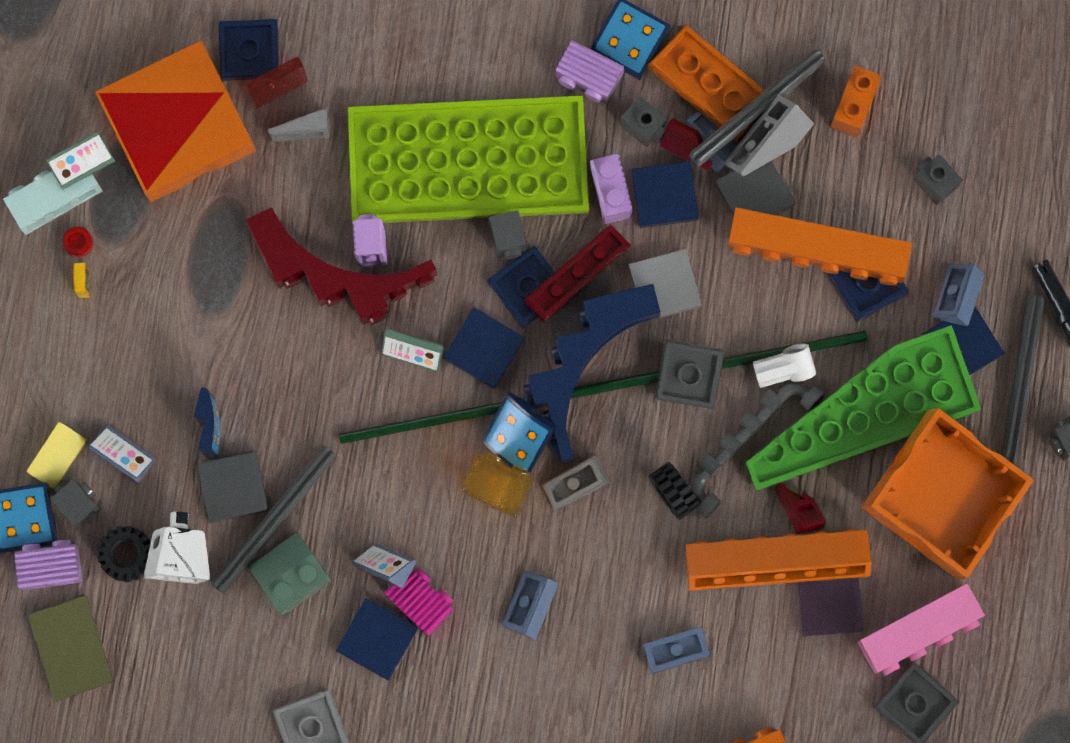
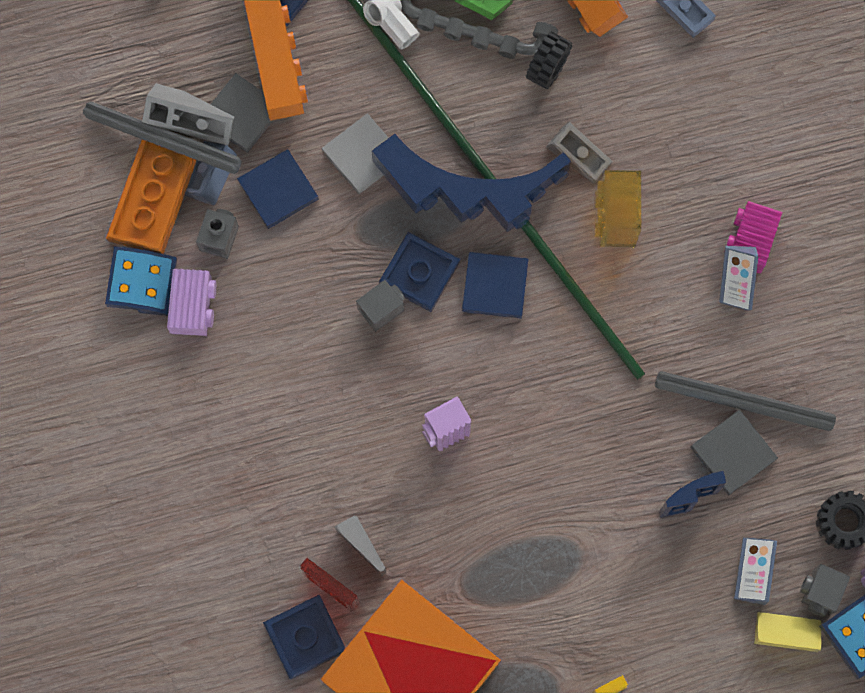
camera: 115 degrees left, 5 degrees down
white torso [144,512,210,584] -> none
dark red arch [245,207,438,325] -> none
sand green slope [248,532,332,616] -> none
dark blue tile [336,598,419,681] -> none
lime plate [348,96,589,223] -> none
slope [382,329,444,371] -> none
dark azure slope [482,391,557,478] -> none
sand blue slope [502,570,558,639] -> none
dark red tile [524,224,631,323] -> none
lavender brick [590,154,633,224] -> none
dark grey tile [655,340,725,409] -> none
dark red tile [660,118,713,170] -> none
orange brick [830,66,882,138] -> none

